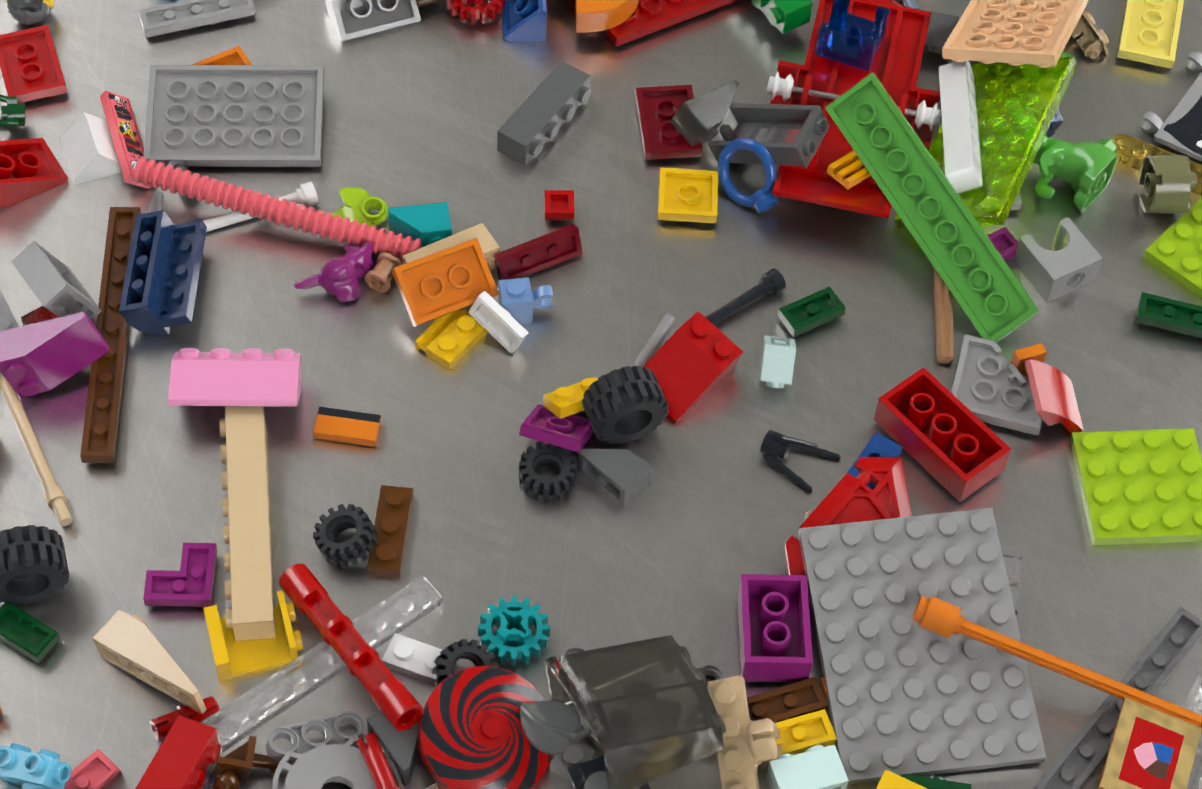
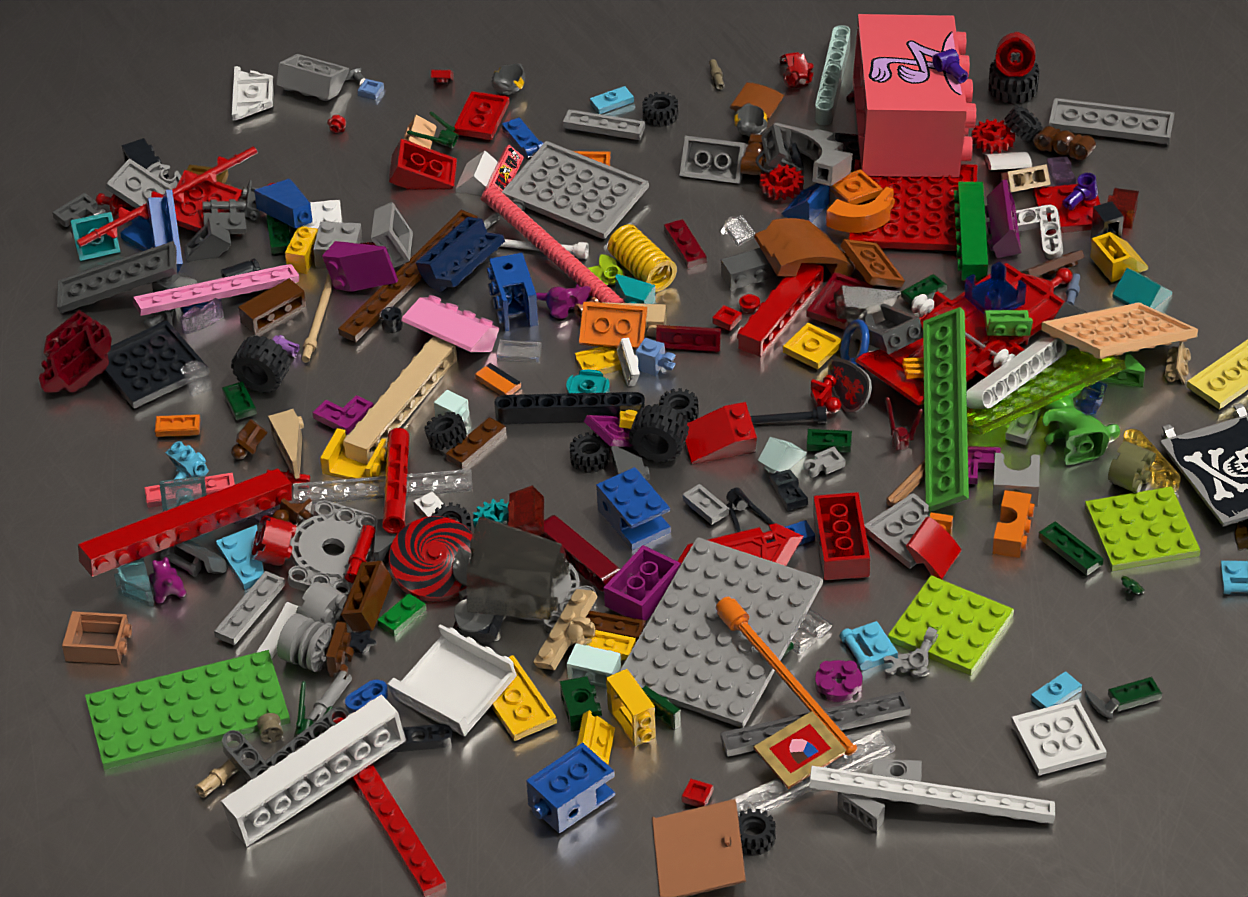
camera: 40 degrees right, 10 degrees down
none -> reddish brown piece [231,419,268,460]
none -> medium lavender pin [272,335,300,357]
none -> black wheel [381,307,403,333]
none -> light aqua brick [434,390,469,422]
none -> blue torso [487,253,538,332]
none -> black beam [494,392,645,424]
none -> clear tile [497,340,542,363]
none -> blue plate [502,117,543,159]
none -> clear red brick [507,485,544,541]
none -> dark red beam [534,515,620,592]
none -> teal plate [566,369,610,393]
none -> blue torso [596,467,671,551]
none -> yellow piece [607,224,677,292]
none -> black tyre [659,388,699,423]
none -> dark red plate [664,219,707,268]
none -> light grey plate [683,484,729,525]
none -> clear bracket [721,215,755,246]
none -> red brick [737,263,823,357]
none -> red plate [739,294,760,313]
none -> dark orange slope [754,218,855,277]
none -> black slope [769,469,808,511]
none -> light grey plate [803,447,845,477]
none -> red piece [811,375,841,413]
none -> magenta plate [815,660,863,702]
none -> shield [828,358,872,413]
none -> medium azure plate [839,621,898,671]
none -> dark orange plate [840,239,905,287]
none -> light grey piece [884,627,938,678]
none -> dark red plant [885,397,923,450]
none -> dark green plate [901,274,947,306]
none -> bright green bracket [984,310,1033,336]
none -> orange arch [993,490,1035,558]

